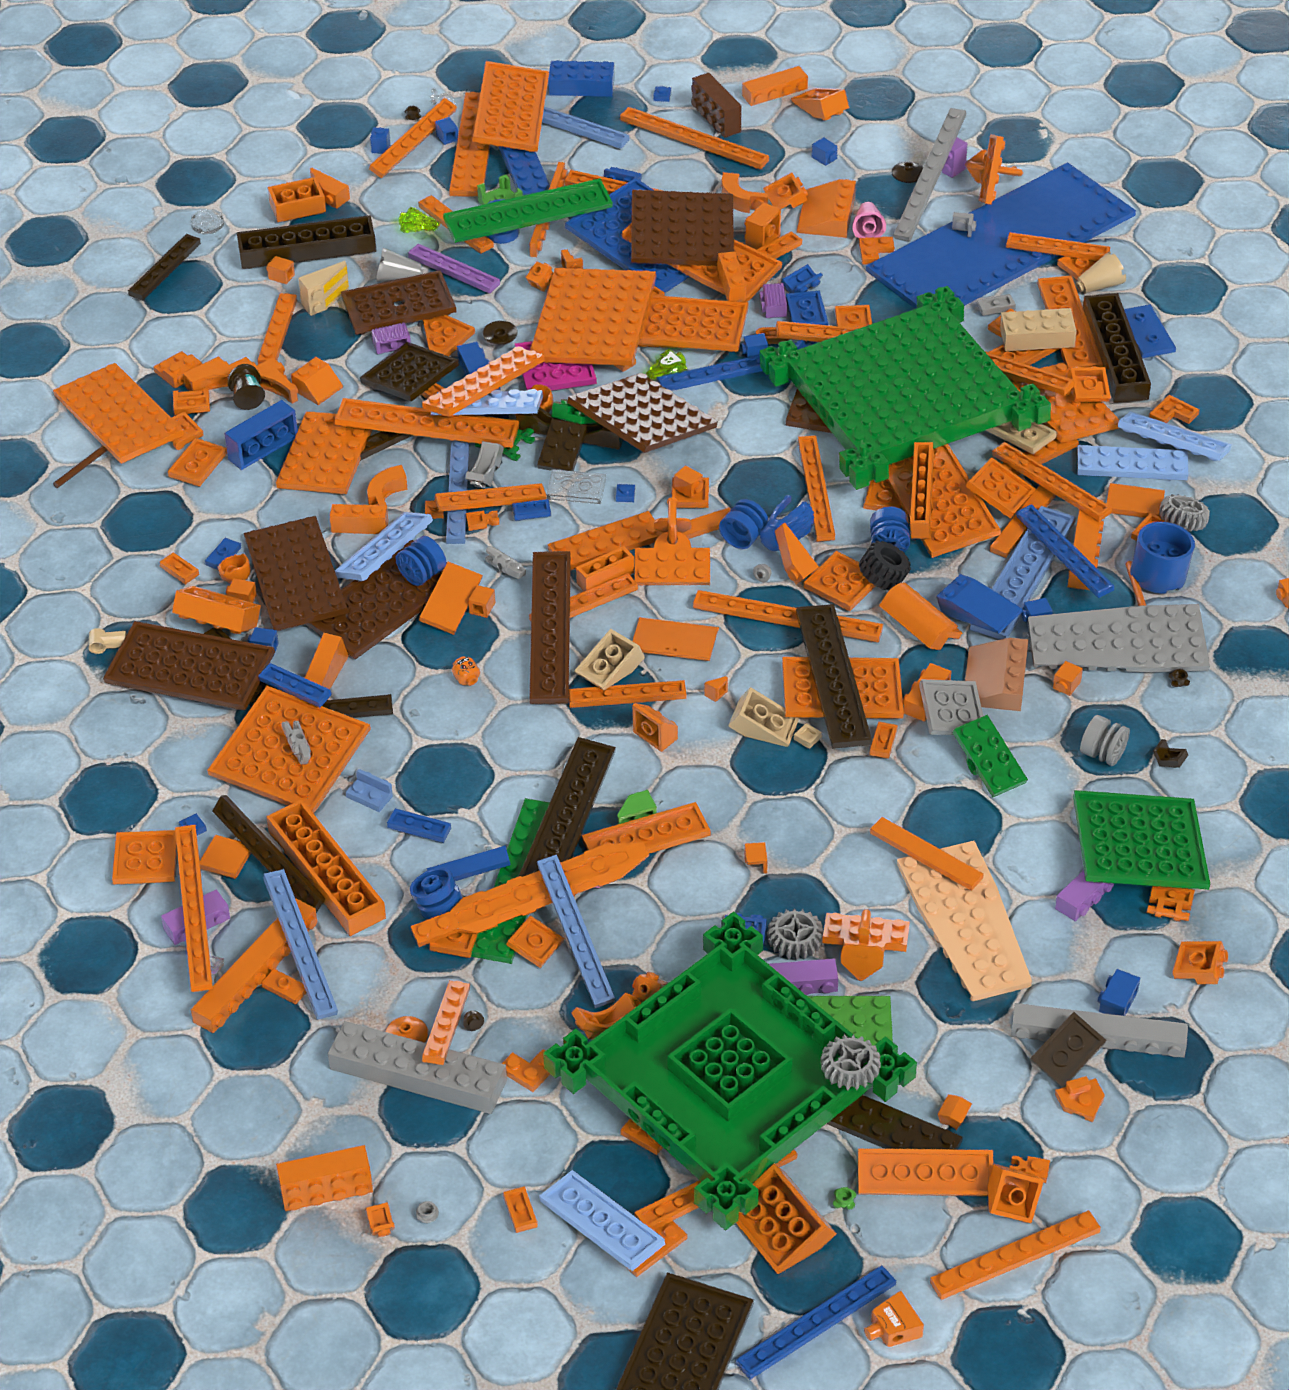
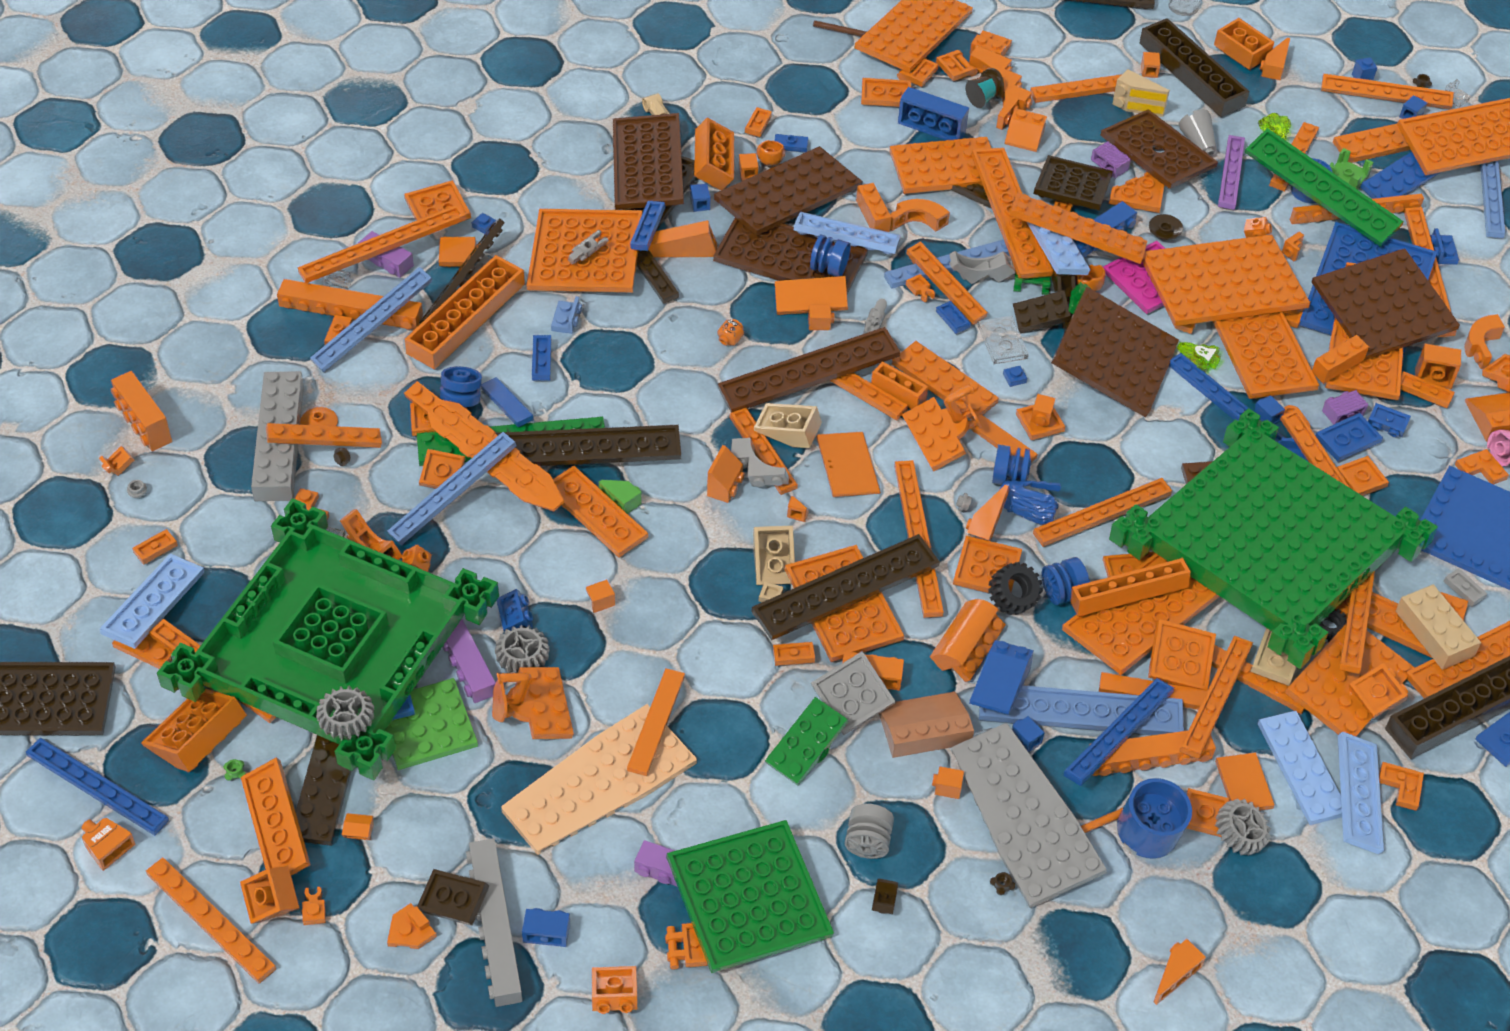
camera: 65 degrees right, 5 degrees up
none -> light grey arch [731,438,789,487]

